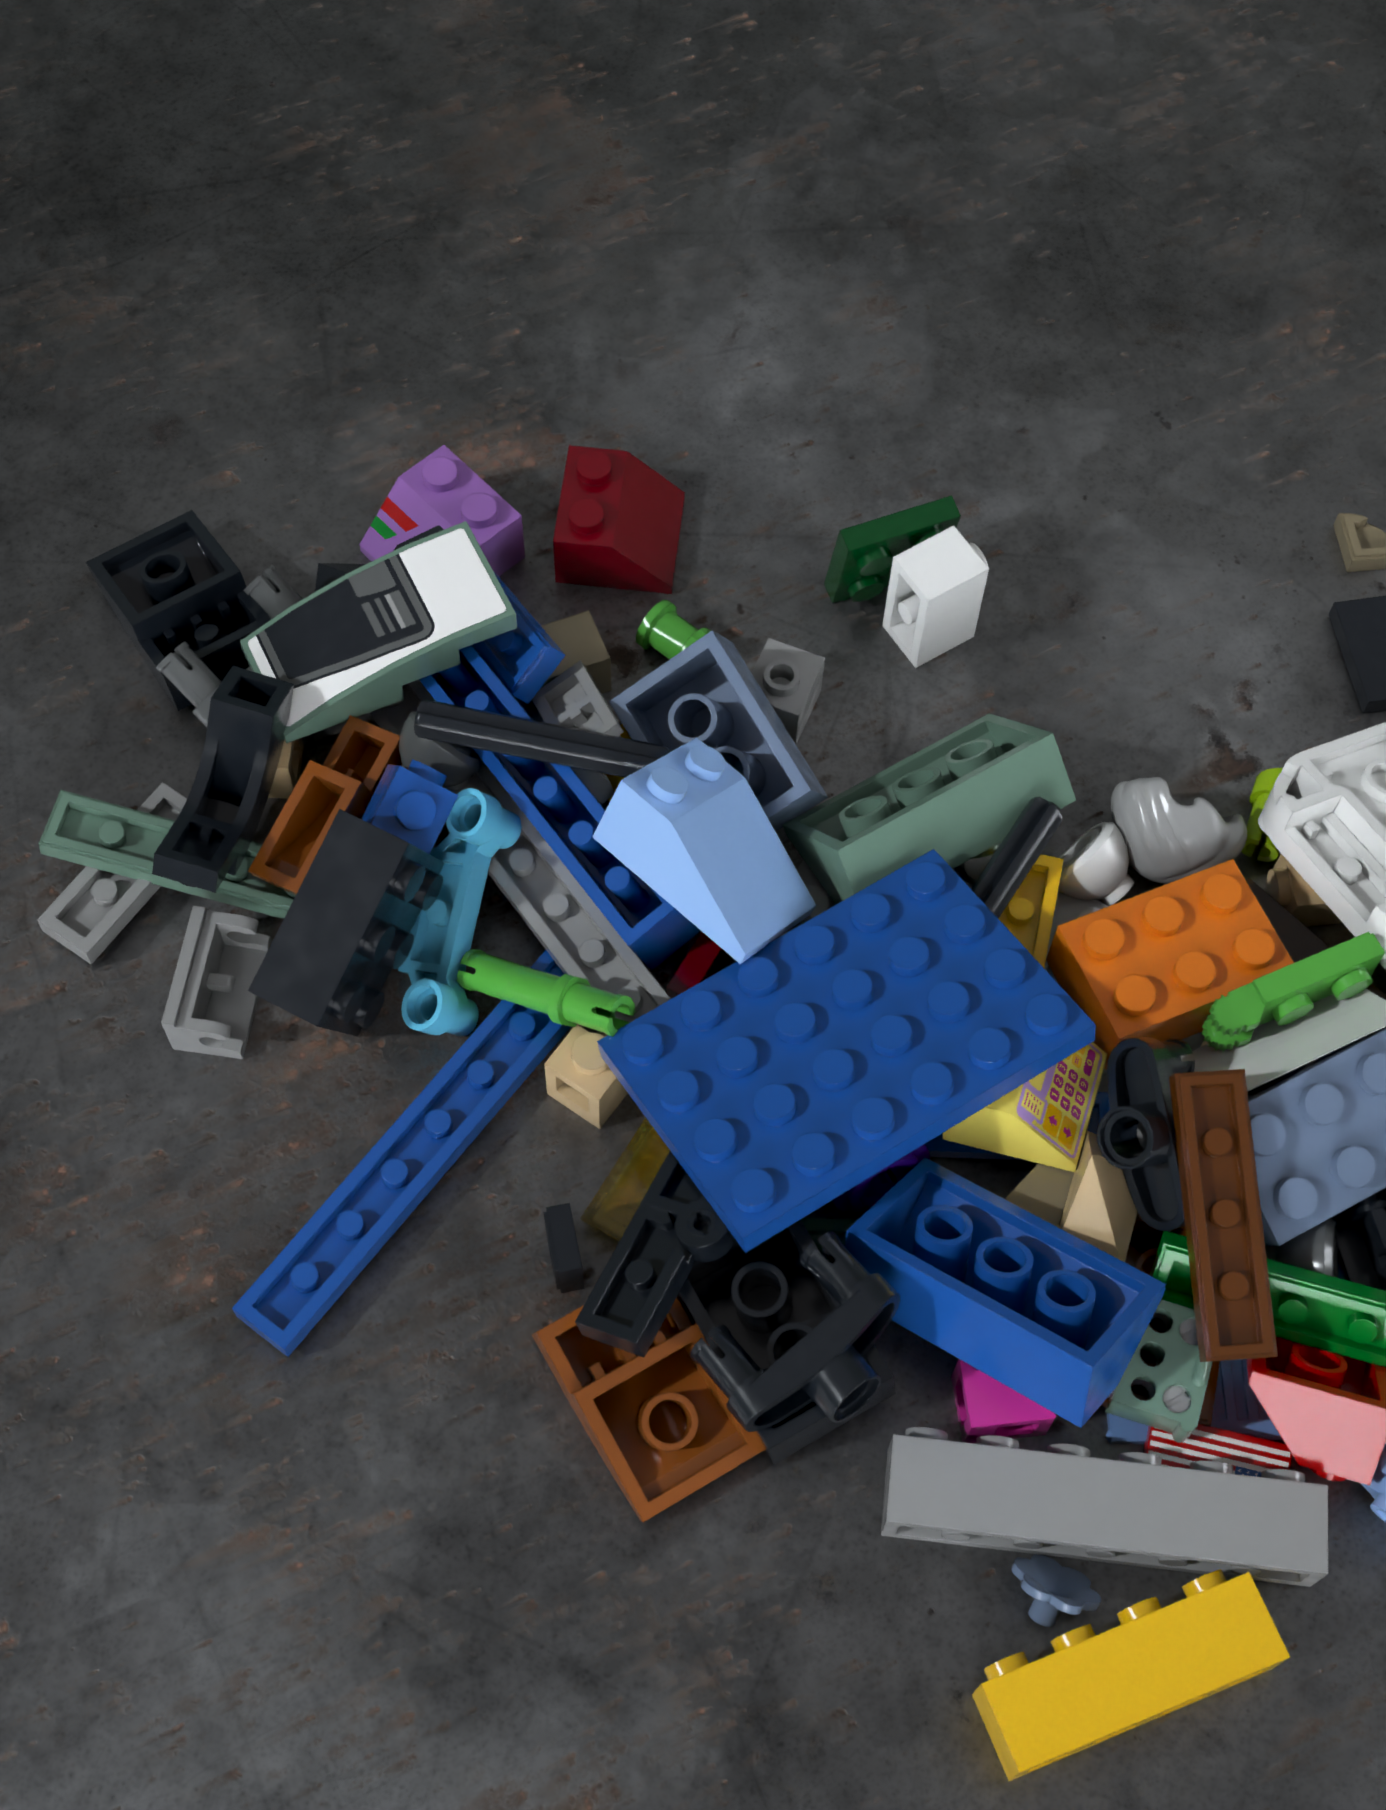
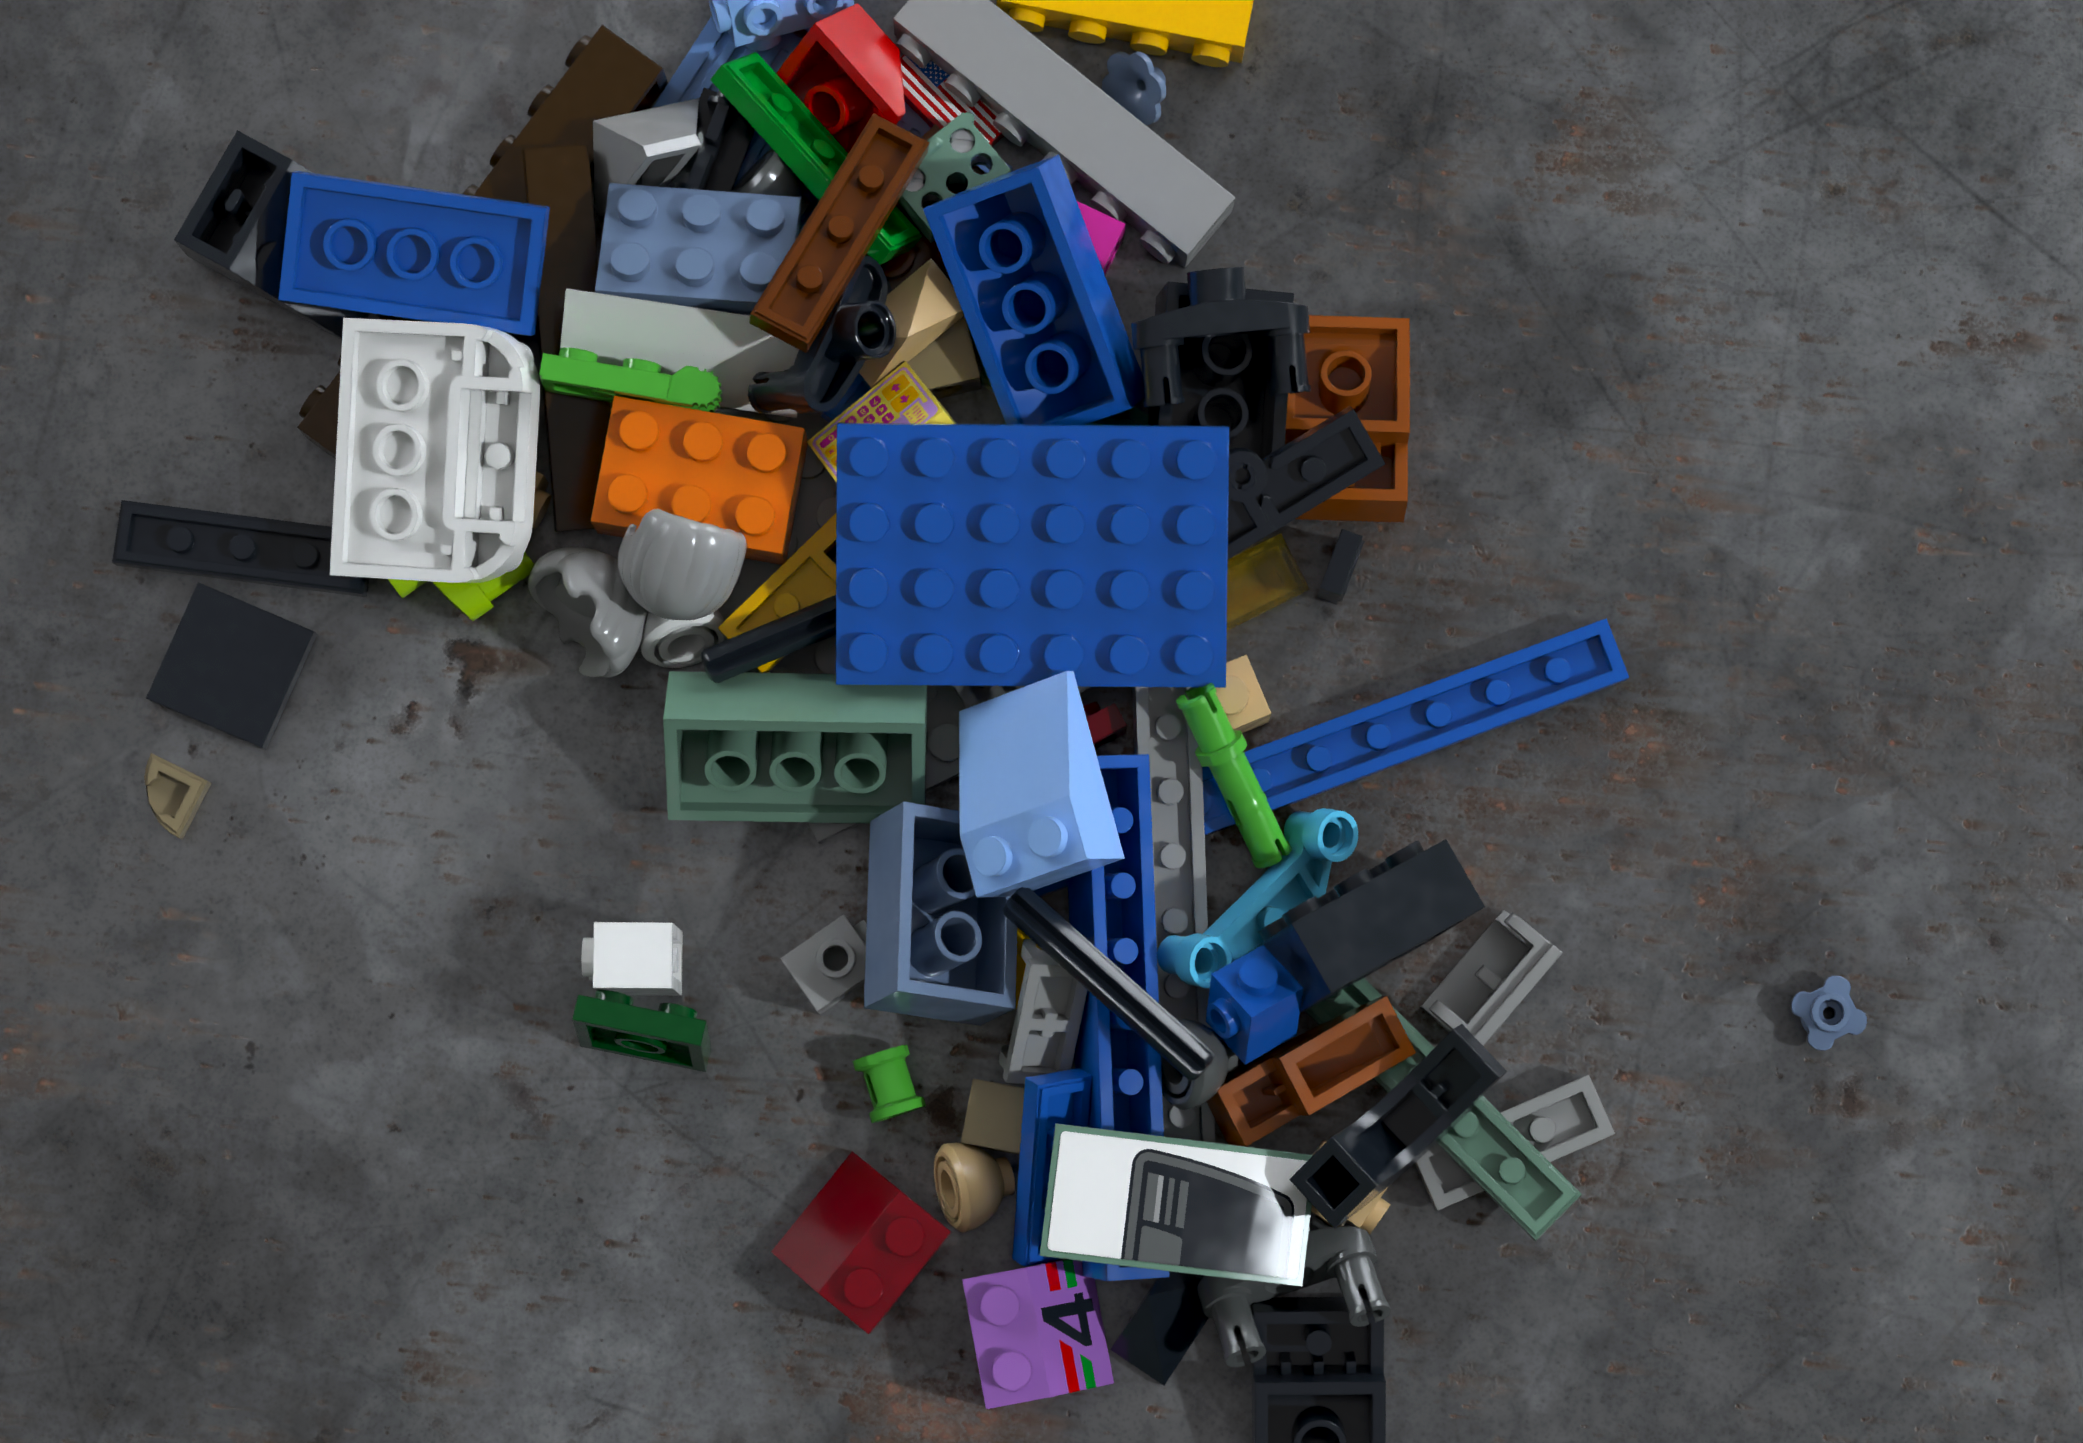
camera: 145 degrees left, 20 degrees up
none -> light grey piece [618,509,747,620]
none -> tan brick [934,1142,1015,1233]

